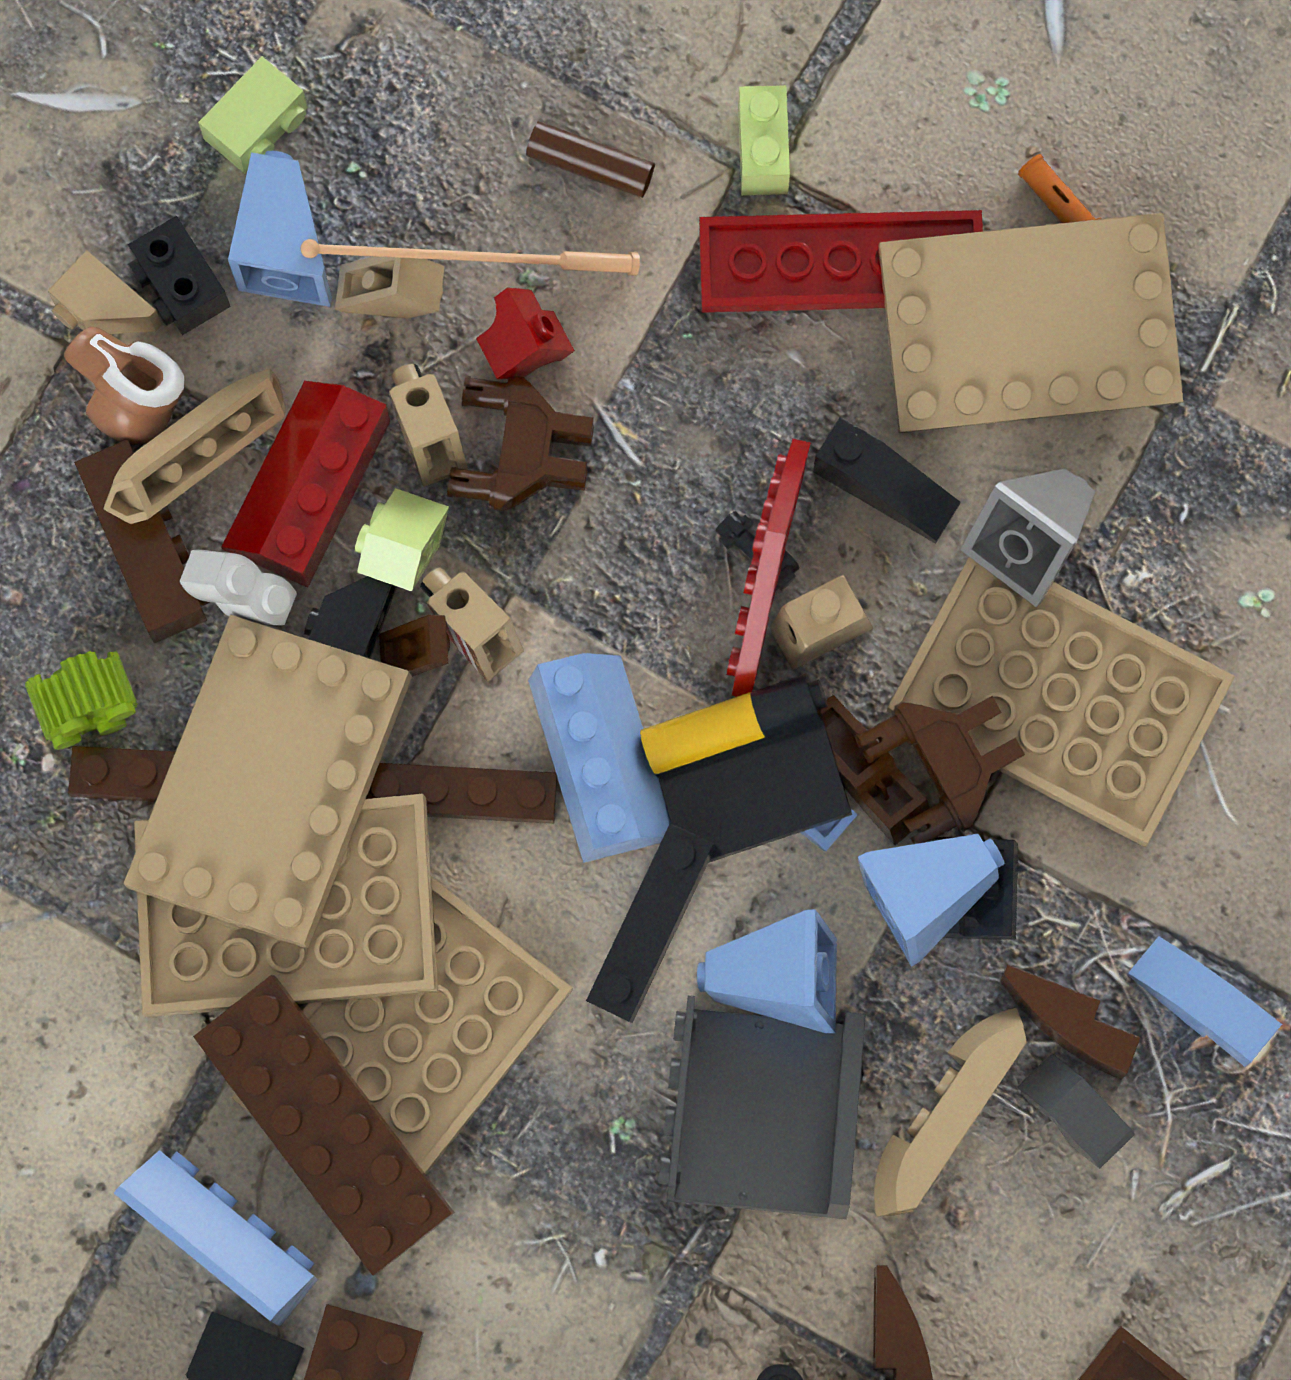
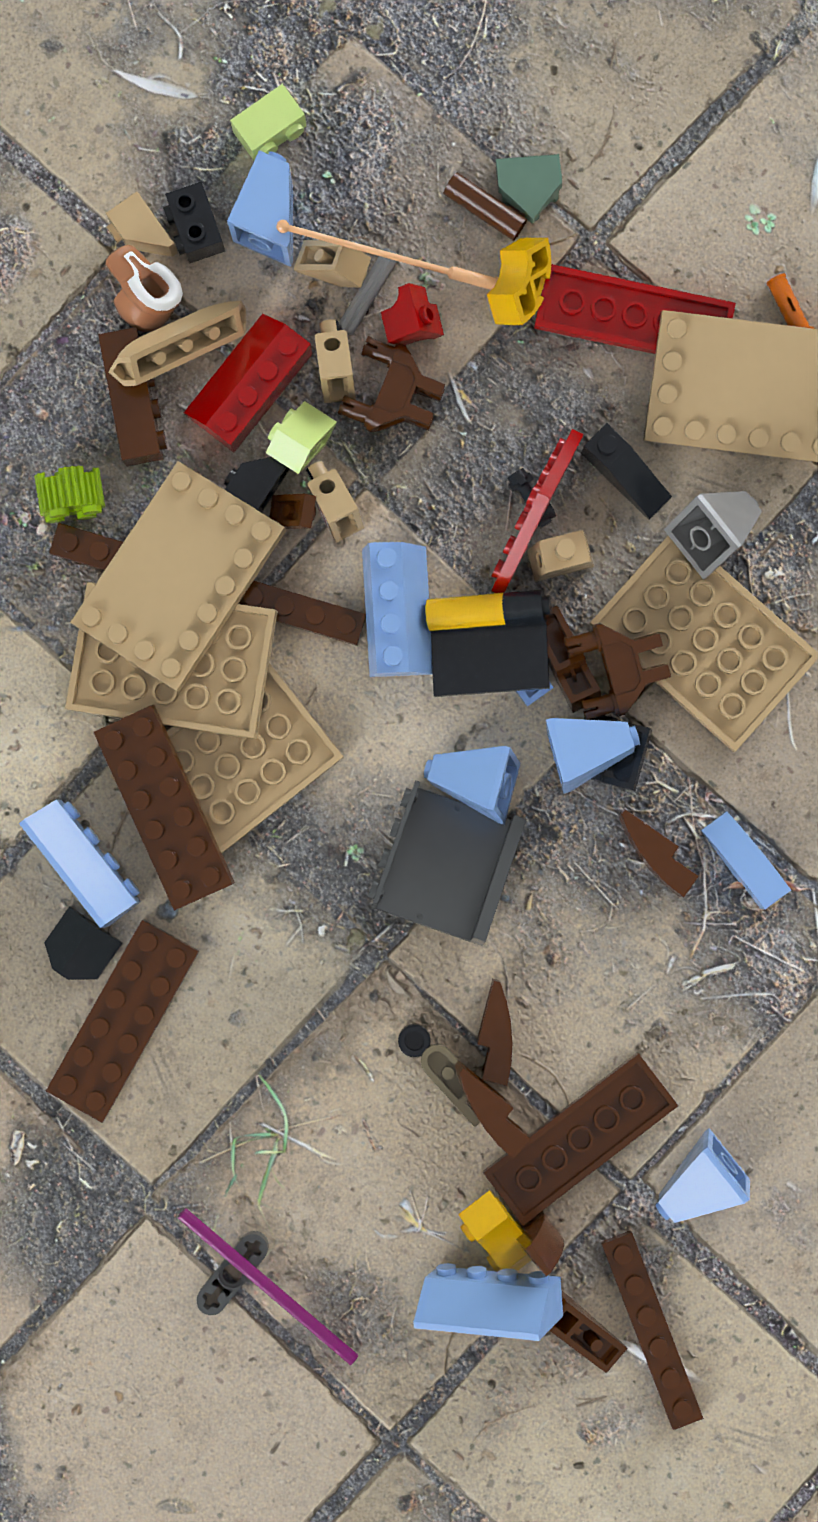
camera: 10 degrees right, 10 degrees up
white brick [180,550,297,625] -> none
black plate [586,823,717,1023] -> none
yellowish green brick [738,85,790,196] -> none
tan brick [874,1008,1027,1217] -> none
dark grey slope [1017,1053,1135,1169] -> none
none -> light grey axle [339,248,397,335]
none -> yellow brick [487,237,551,325]
none -> sand green slope [496,154,562,224]

